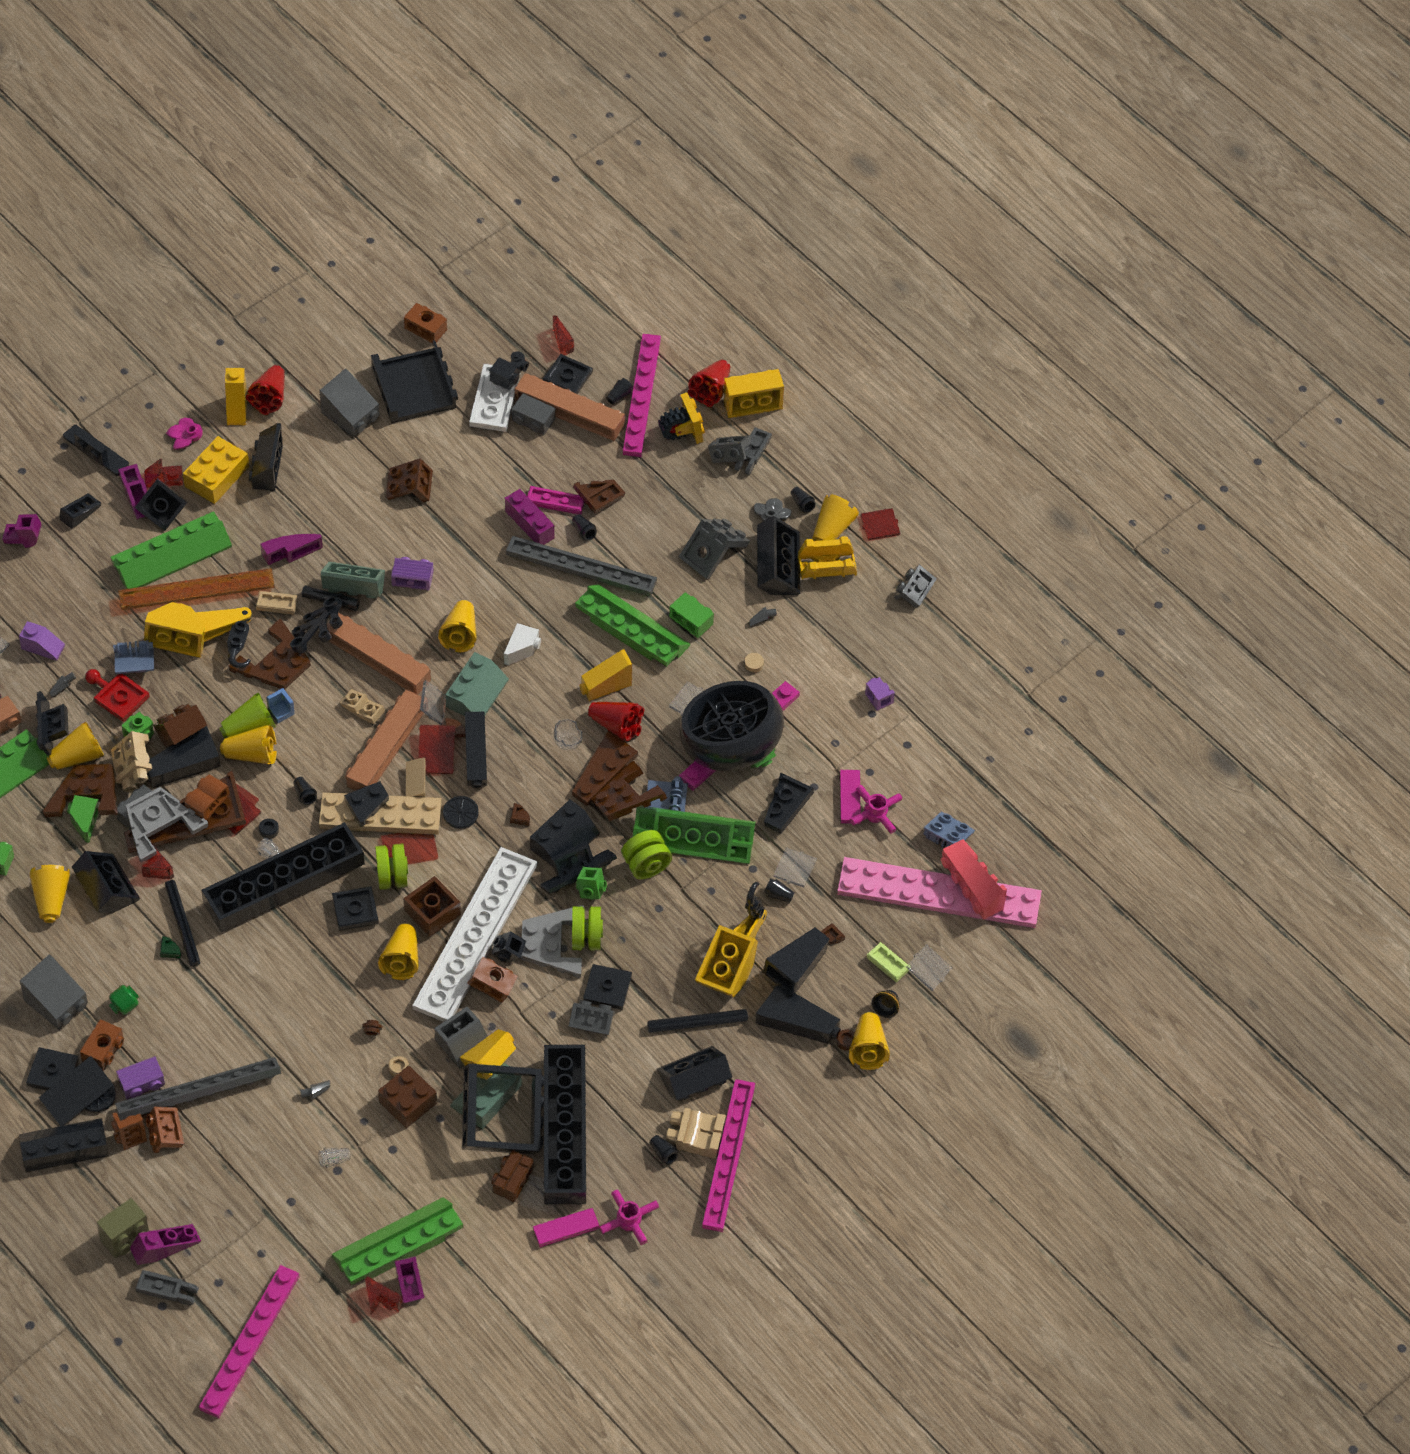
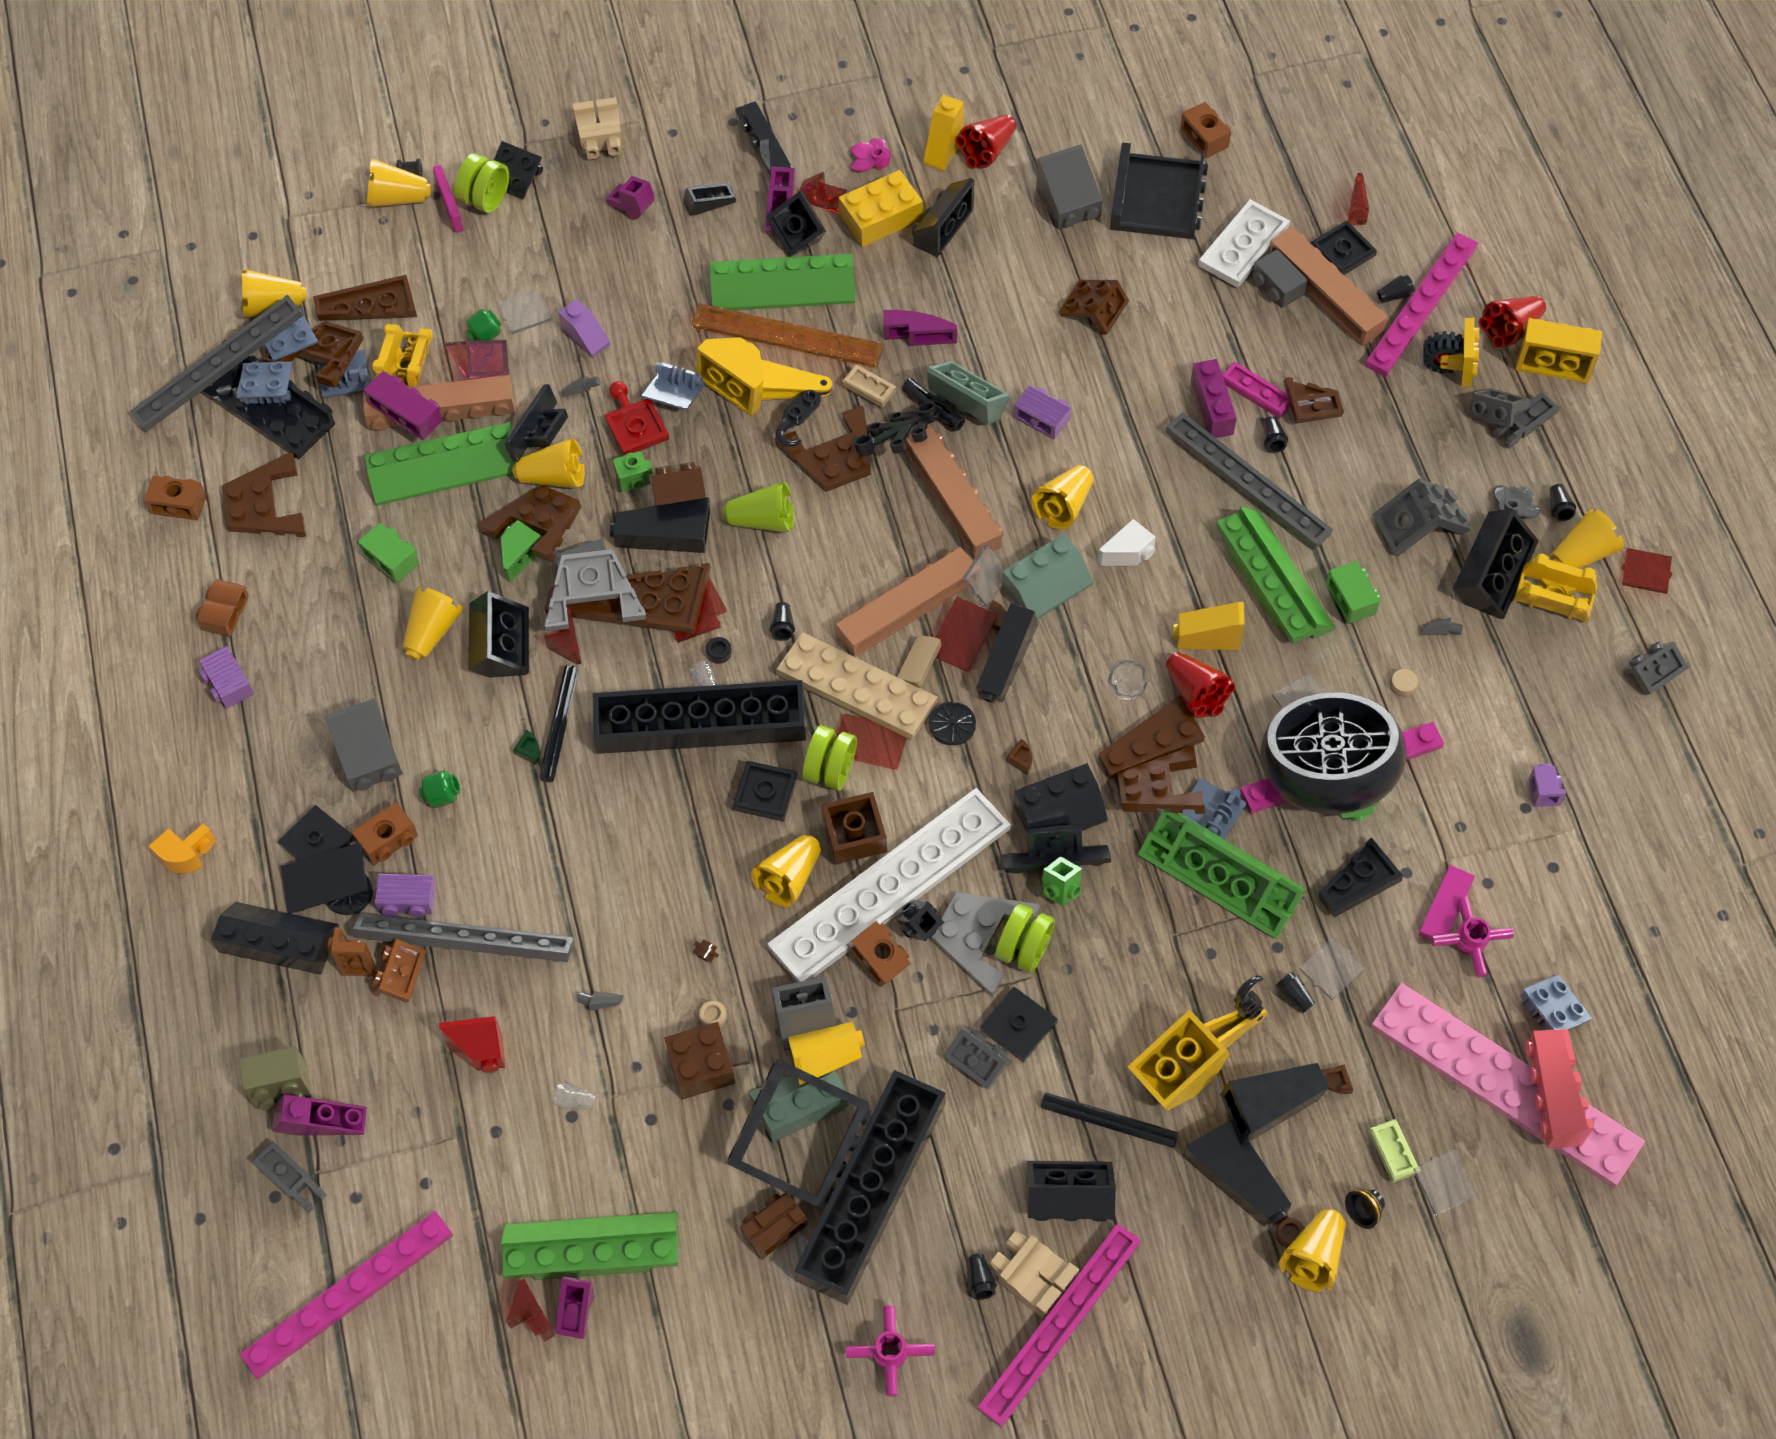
camera: 30 degrees right, 5 degrees up
tan hips [111,731,152,793] -> none
dark orange brick [184,774,230,820] -> none
yellow cone [220,725,277,764] -> none
medium blue panel [266,688,295,723] -> none
tan slope [340,689,385,724] -> none
black wing [344,781,389,827] -> none
black brick [489,351,529,390] -> none
dark pink tile [533,1208,599,1247] -> none
lime wheel [621,830,672,880] -> none
none -> red slope [439,1016,505,1073]

